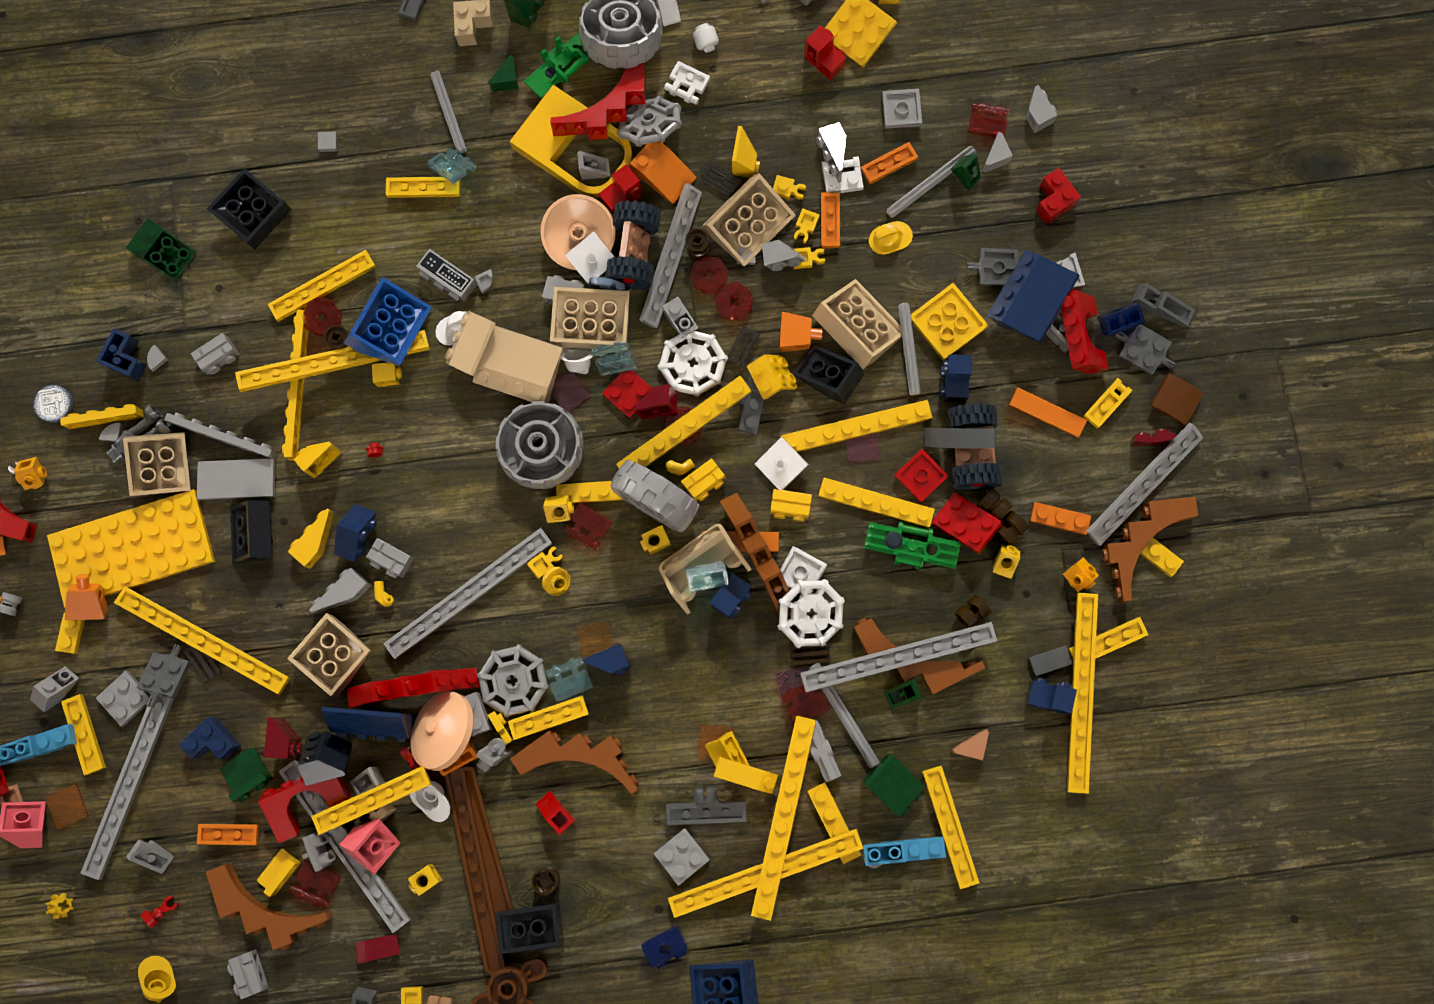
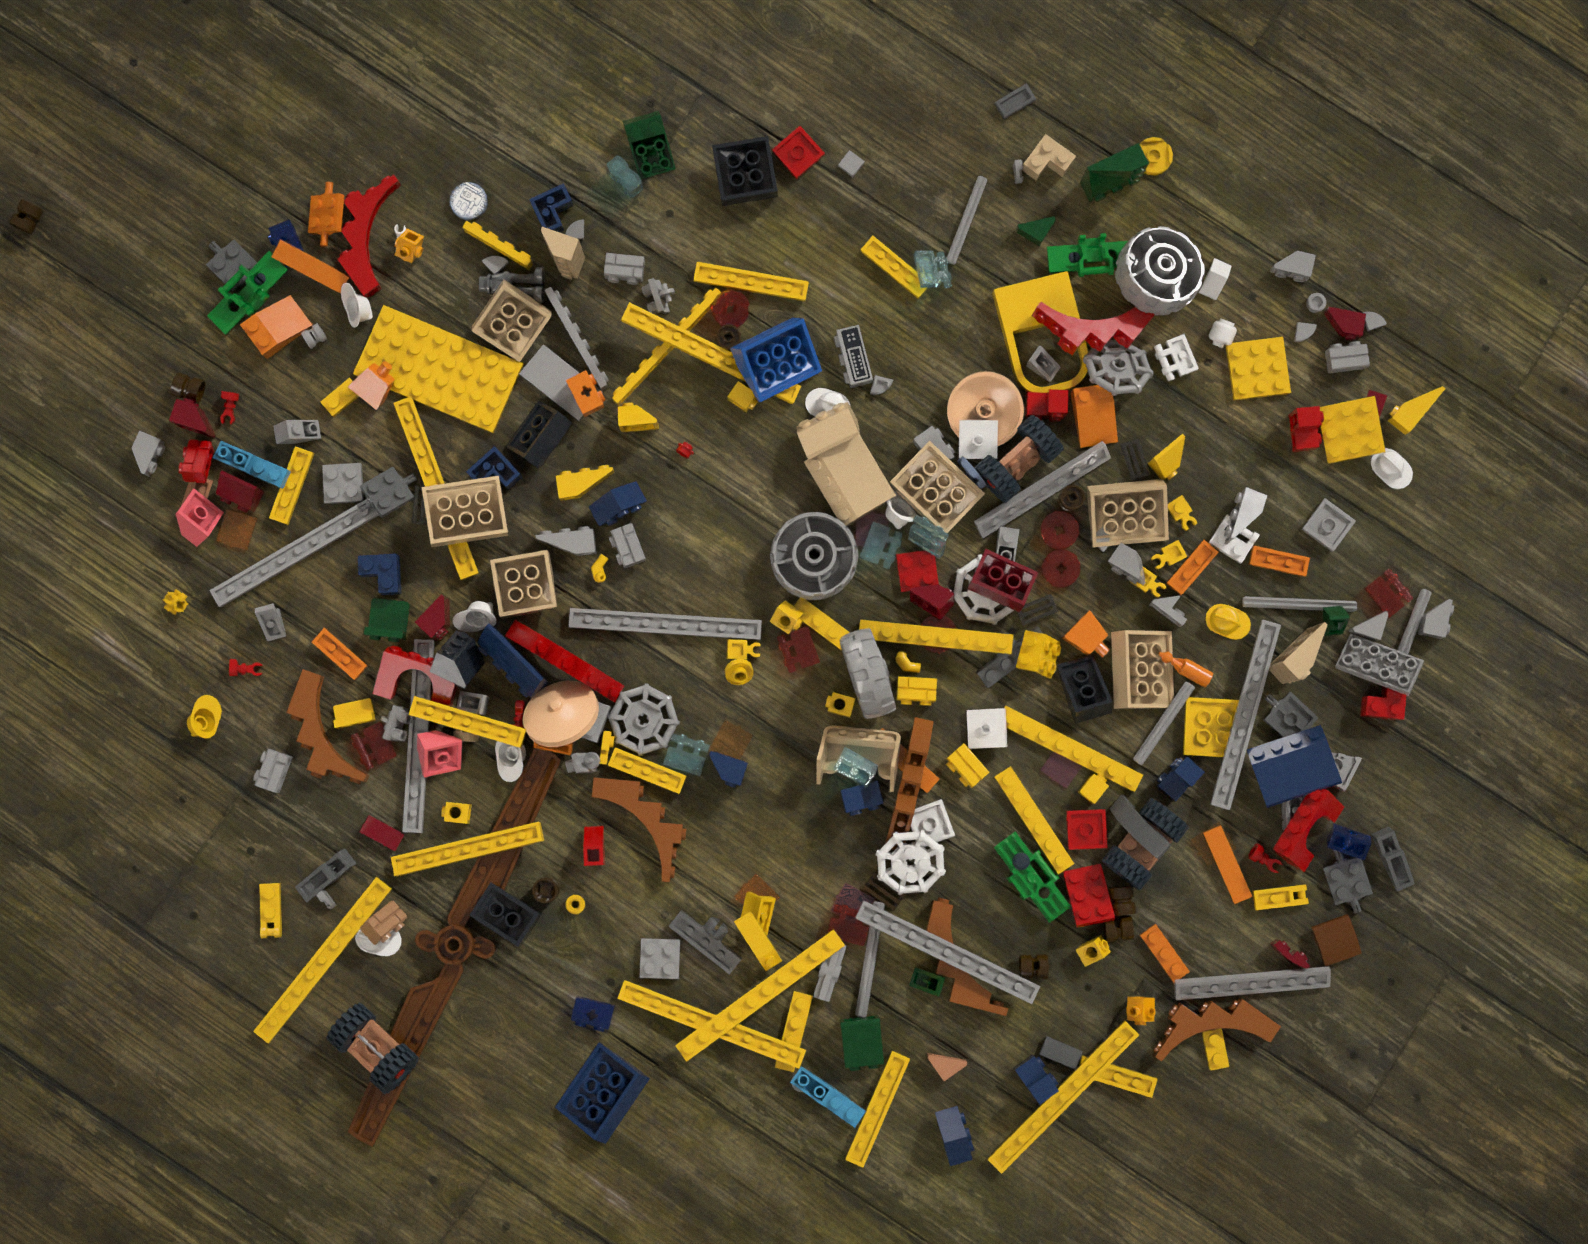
camera: 30 degrees right, 5 degrees up
none -> dark red slope [216,470,264,513]
none -> white piece [341,283,373,328]
none -> yellow plate [391,822,544,876]
none -> tan slope [422,476,508,547]
none -> white piece [453,601,496,632]
none -> dark blue brick [466,446,523,490]
none -> tan slope [541,227,585,279]
none -> orange brick [566,370,606,417]
none -> yellow plate [566,895,585,914]
none -> clear light blue brick [607,155,643,198]
none -> light grey hips [642,278,675,314]
none -> red plate [772,126,825,180]
none -> clear light blue plate [859,521,902,569]
none -> dark blue brick [935,1106,974,1166]
none -> dark red slope [967,549,1038,613]
none -> light grey tile [1013,160,1023,184]
none -> yellow brick [1078,773,1109,804]
none -> light grey slope [1149,596,1187,627]
none -> orange wheel [1158,651,1213,688]
none -> light grey plate [1210,620,1281,810]
none -> yellow plate [1225,337,1291,401]
none -> red piece [1248,843,1282,873]
none -> tan slope [1269,622,1327,684]
none -> light grey tile [1335,633,1424,696]
none -> white piece [1371,448,1413,489]
none -> light grey axle [1397,589,1431,654]

